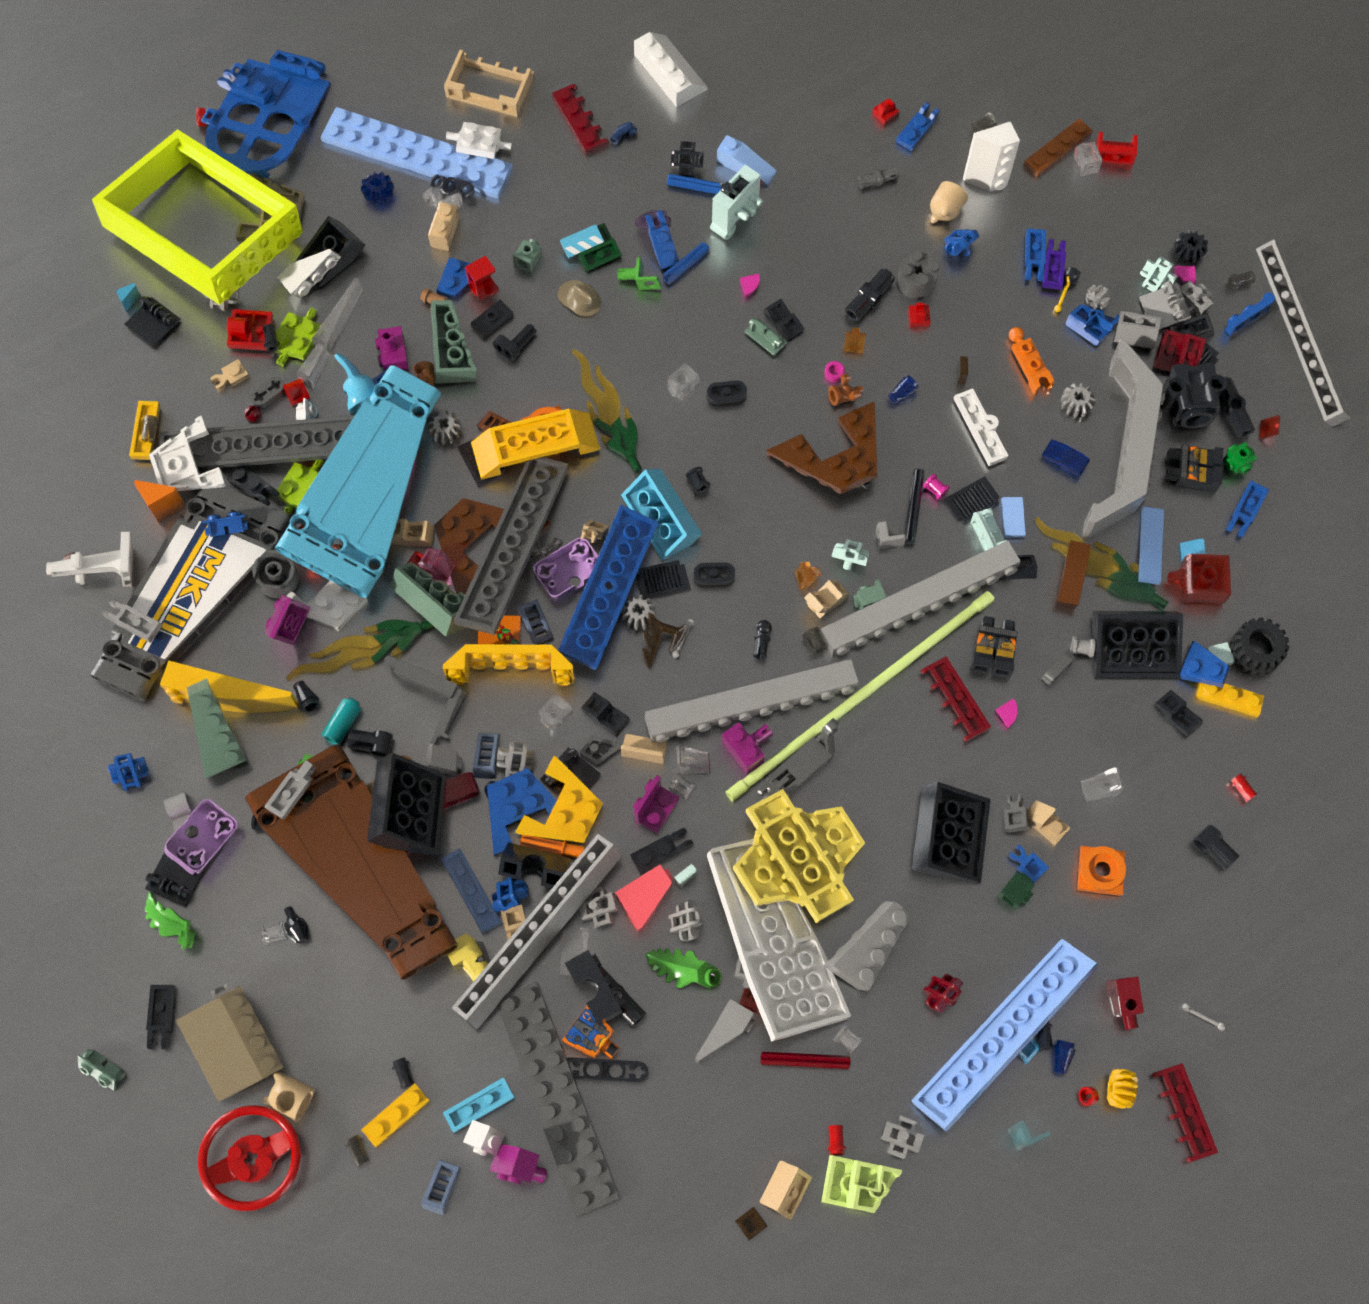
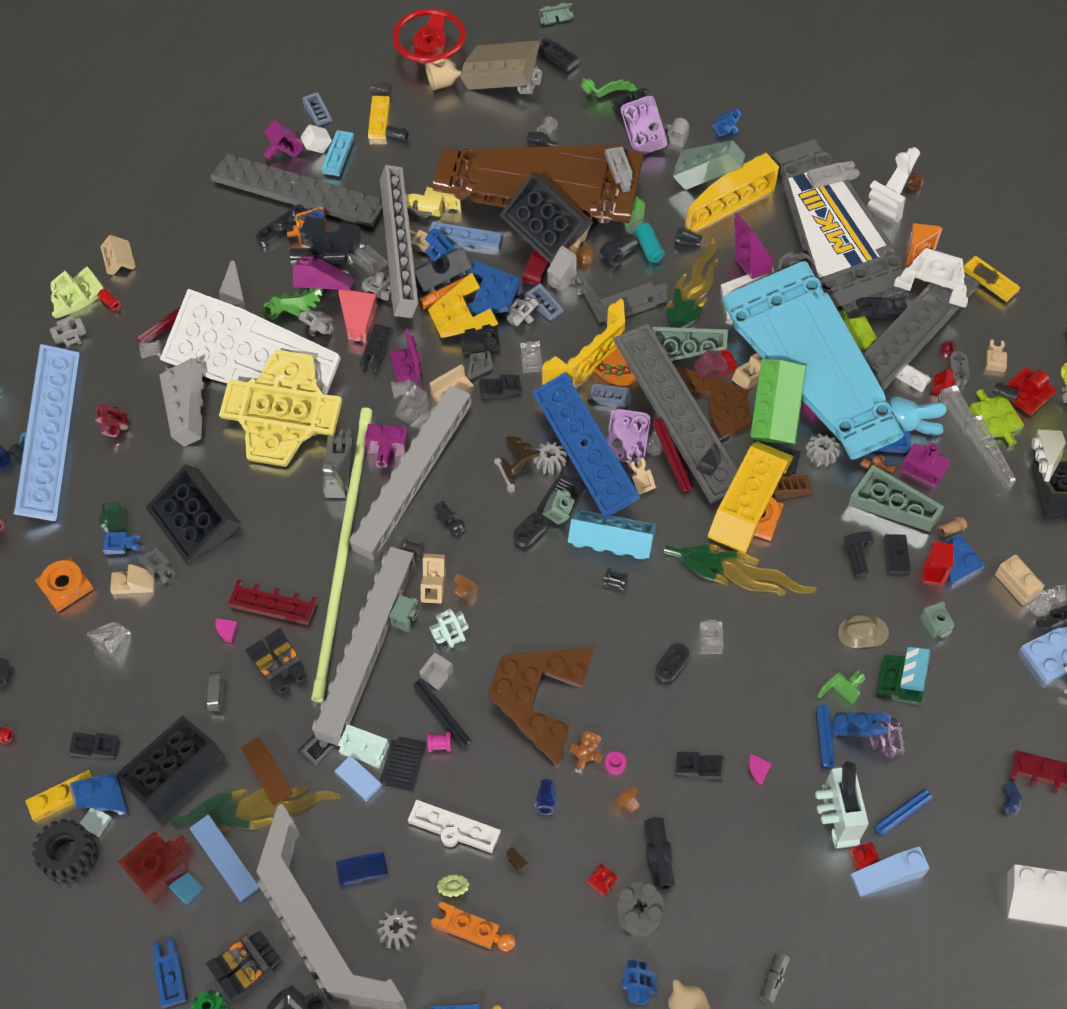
camera: 135 degrees right, 10 degrees down
blue hinge [202,511,249,537] -> none
black piece [670,141,704,176] -> none
light aqua tile [674,864,697,888] -> none
dark brown tile [735,1207,768,1241] -> none
sand green hinge [744,317,787,356] -> none
light grey bush [1070,636,1095,658] -> none
none -> magenta slope [293,255,356,290]
none -> yellowish green piece [437,874,469,897]
none -> sand green brick [542,490,575,525]
none -> dark red axle [653,418,692,492]
none -> black slope [696,449,718,476]
none -> slope [750,359,806,444]

